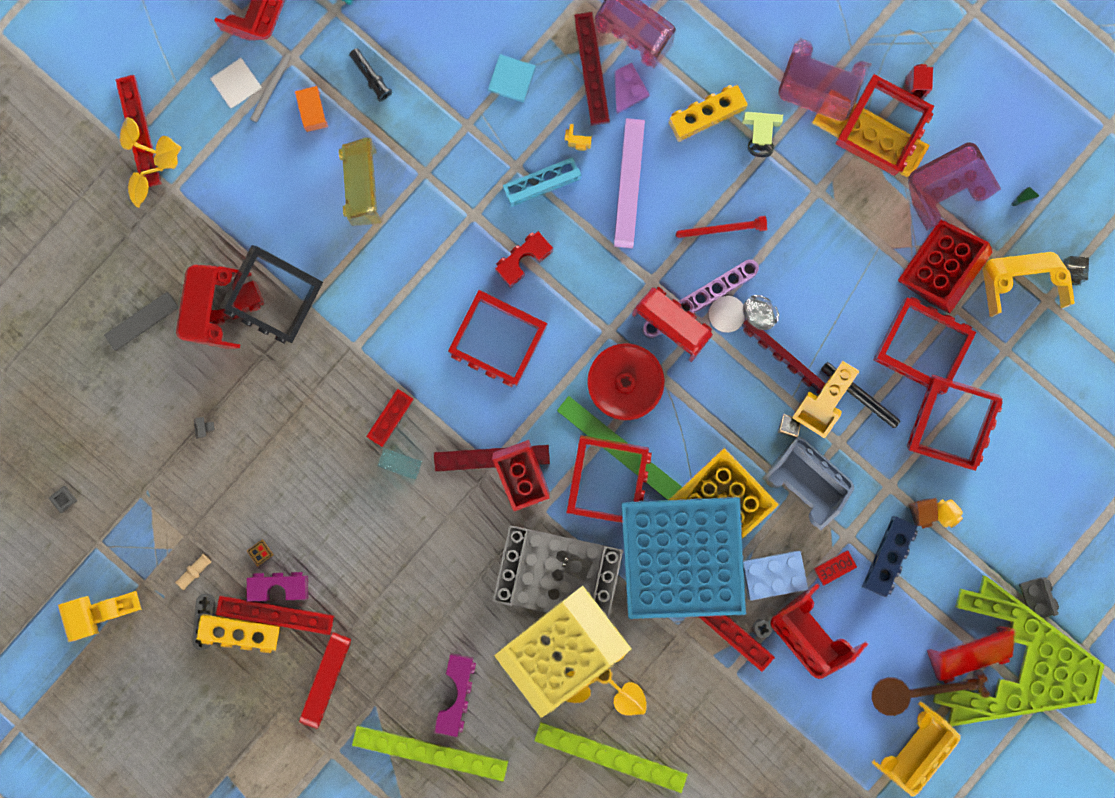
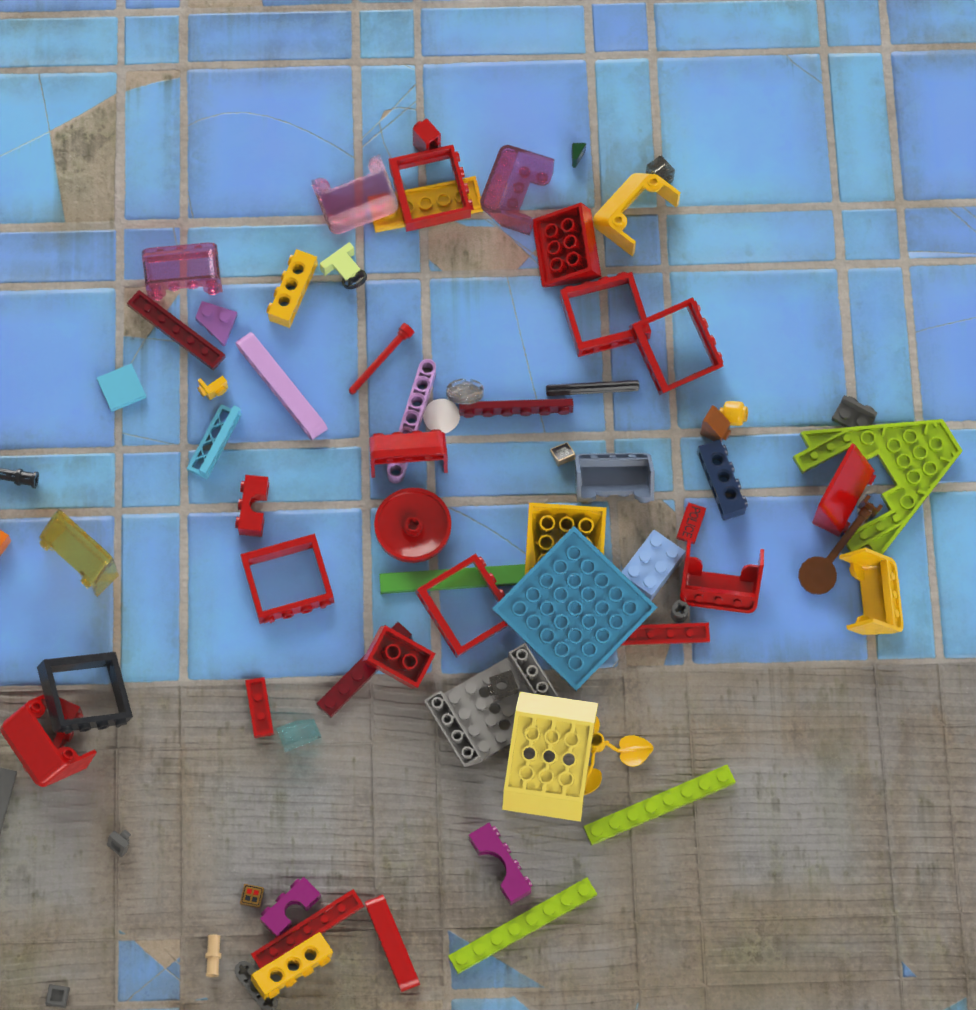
camera: 45 degrees left, 15 degrees down
yellow plate [792,360,859,438] -> none

